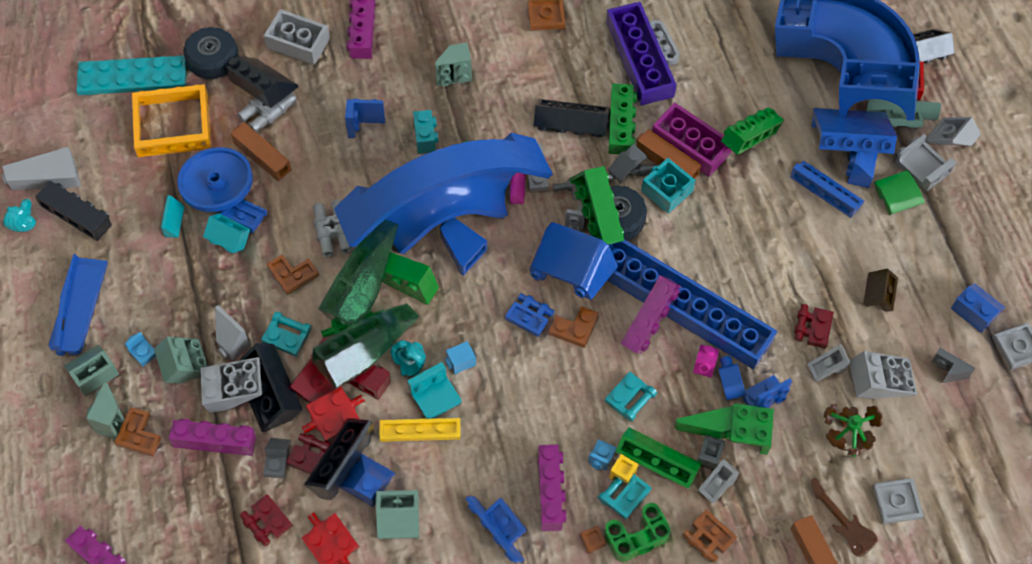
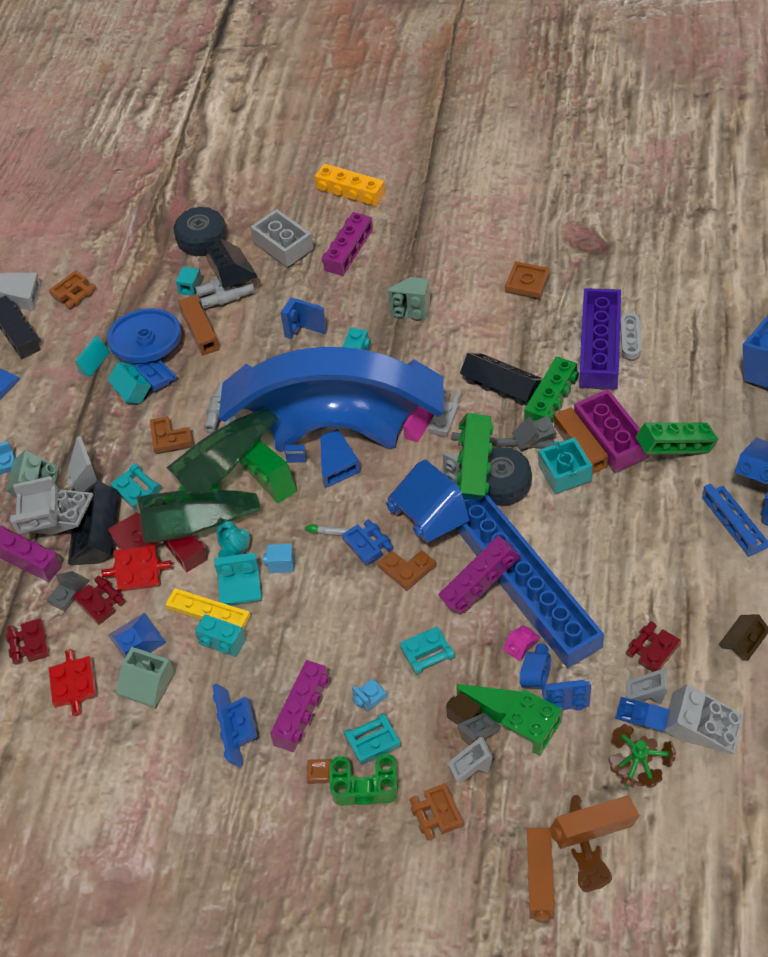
camera: 30 degrees right, 10 degrees down
teal plate [77,55,187,95] -> none
light orange window [132,84,211,157] -> none
black slope [304,418,374,501] -> none
yellow panel [609,454,639,484] -> none
green brick [615,427,702,489] -> none
light grey tile [872,478,924,525] -> none
none -> light grey panel [10,476,58,534]
none -> dark orange plate [49,270,96,309]
none -> teal brick [176,266,202,296]
none -> teal brick [195,614,246,657]
none -> blue tile [284,445,306,463]
none -> light grey piece [305,524,349,536]
none -> dark brown brick [446,692,482,725]
none -> dark orange brick [550,795,640,849]
none -> blue slope [616,697,670,732]

